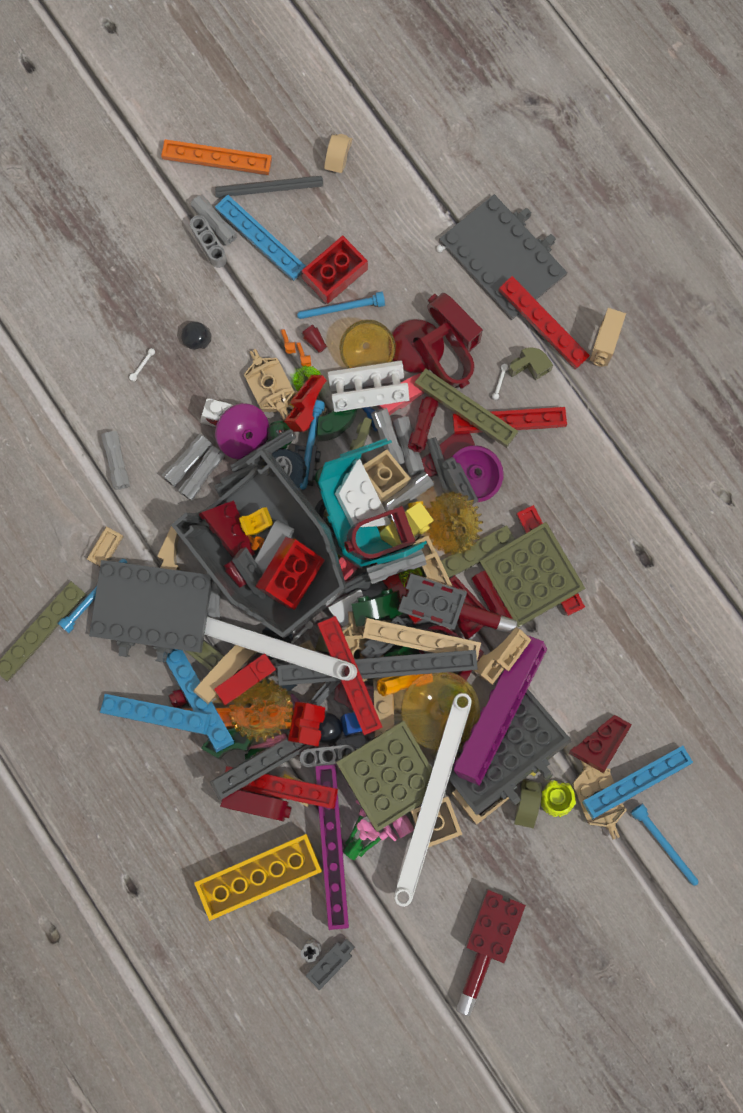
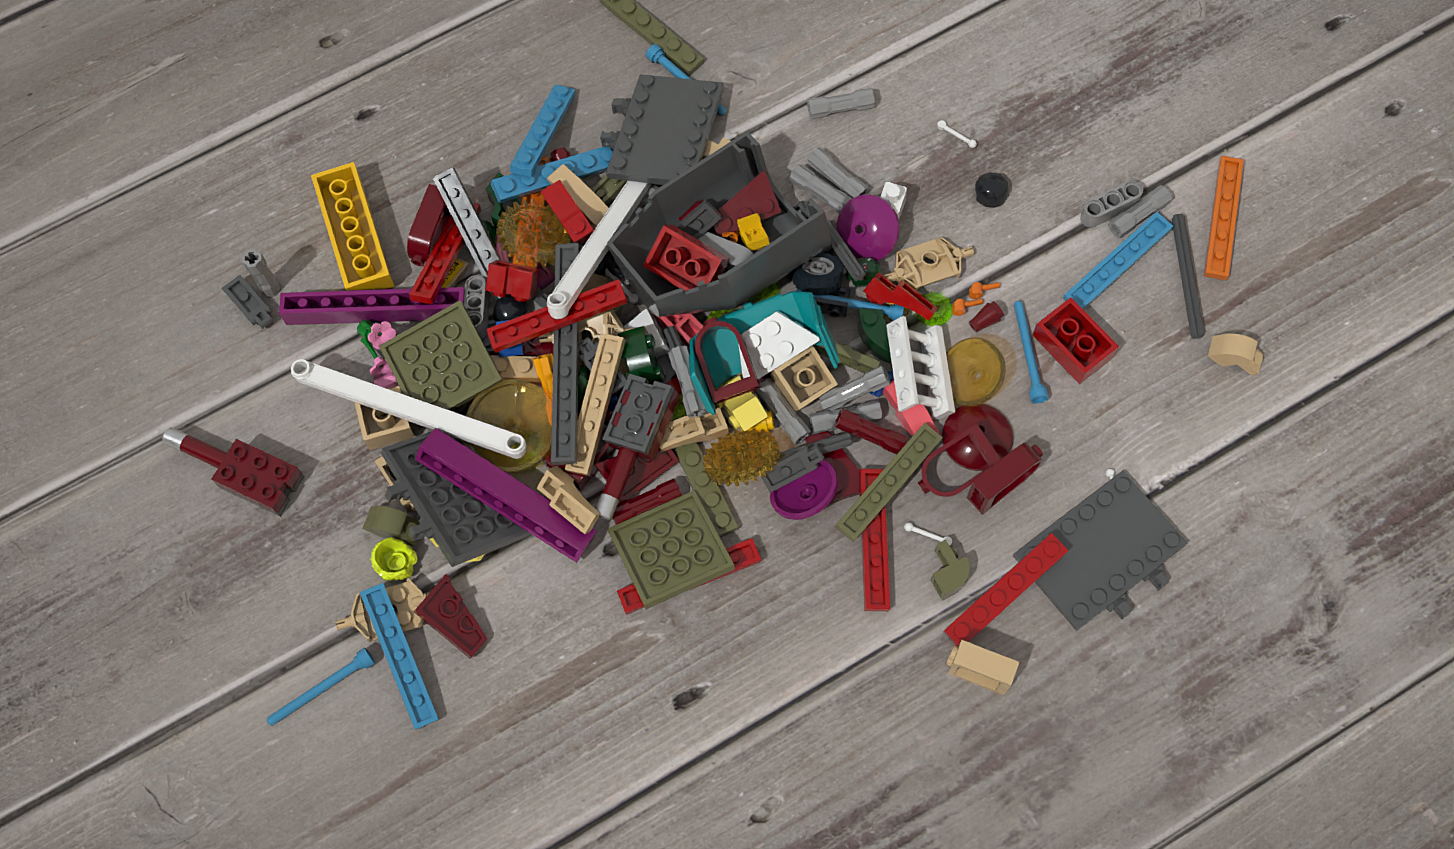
camera: 95 degrees right, 10 degrees down
tan tile [87,526,124,567] -> none

